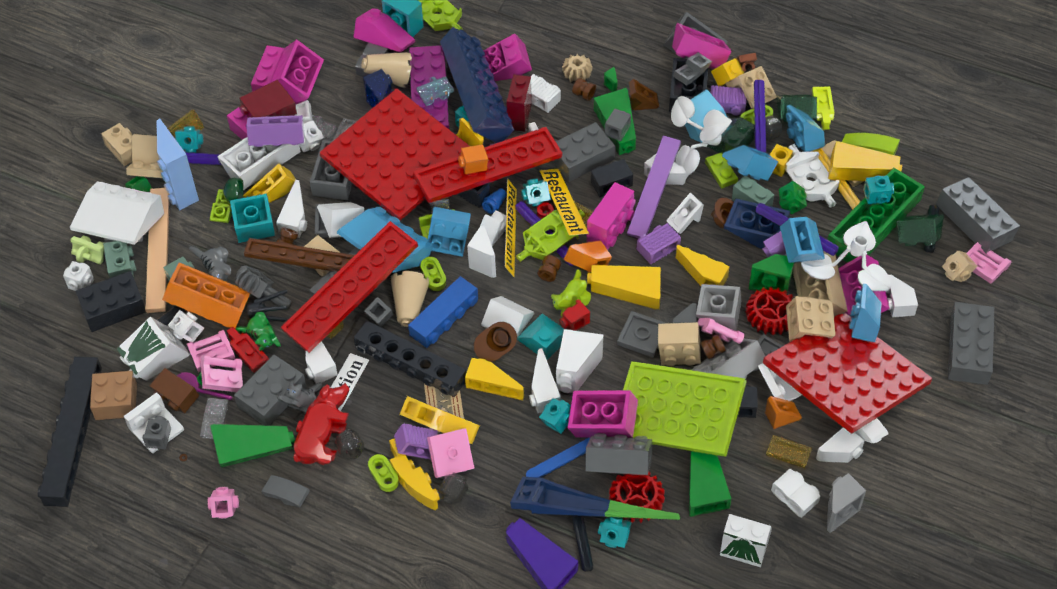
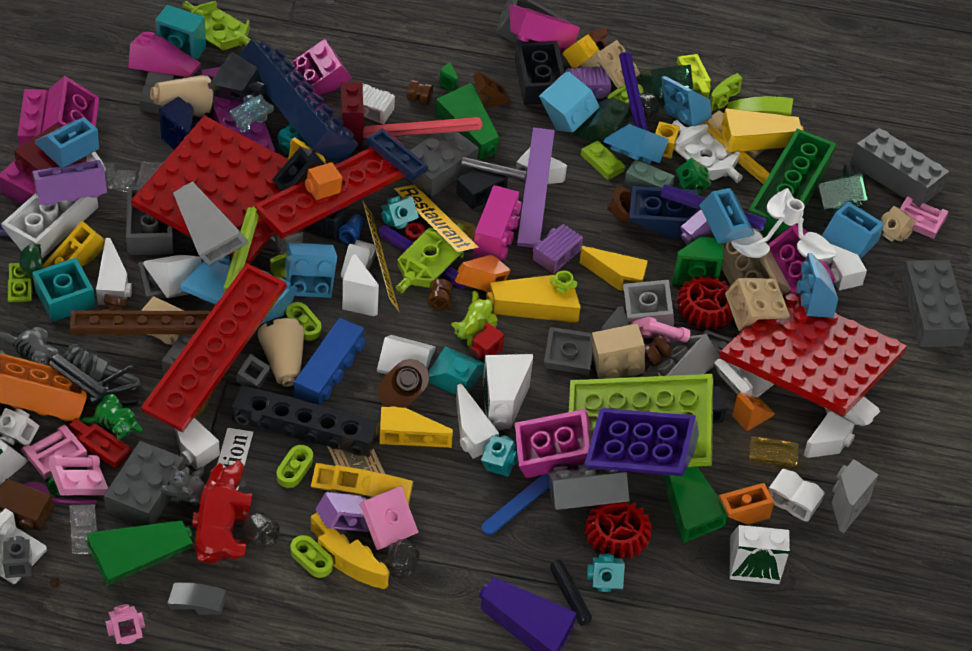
camera: 20 degrees left, 5 degrees down
white brick [299,121,324,152] -> none
dark blue plate [510,477,680,520] -> none
tan gear [562,54,592,82] -> none
dark grey brick [605,109,631,141] -> none
white slope [666,193,704,234] -> none
white plant [671,96,732,178] -> none
dark grey slope [673,52,712,85] -> none
teal brick [863,175,894,204] -> none
none -> dark azure slope [35,117,99,168]
none -> black axle [49,354,107,400]
none -> light grey slope [173,182,248,265]
none -> black torso [210,52,266,103]
none -> lime axle [223,206,259,291]
none -> black slope [272,147,325,191]
none -> lime plate [277,445,313,488]
none -> coral axle [363,117,483,139]
none -> dark blue tile [366,129,428,181]
none -> flat silver bar [461,157,527,180]
none -> lime plate [550,271,577,294]
none -> dark purple slope [585,408,699,476]
none -> lime slope [710,73,742,112]
none -> orange slope [719,483,774,525]
none -> dark azure slope [822,201,884,259]

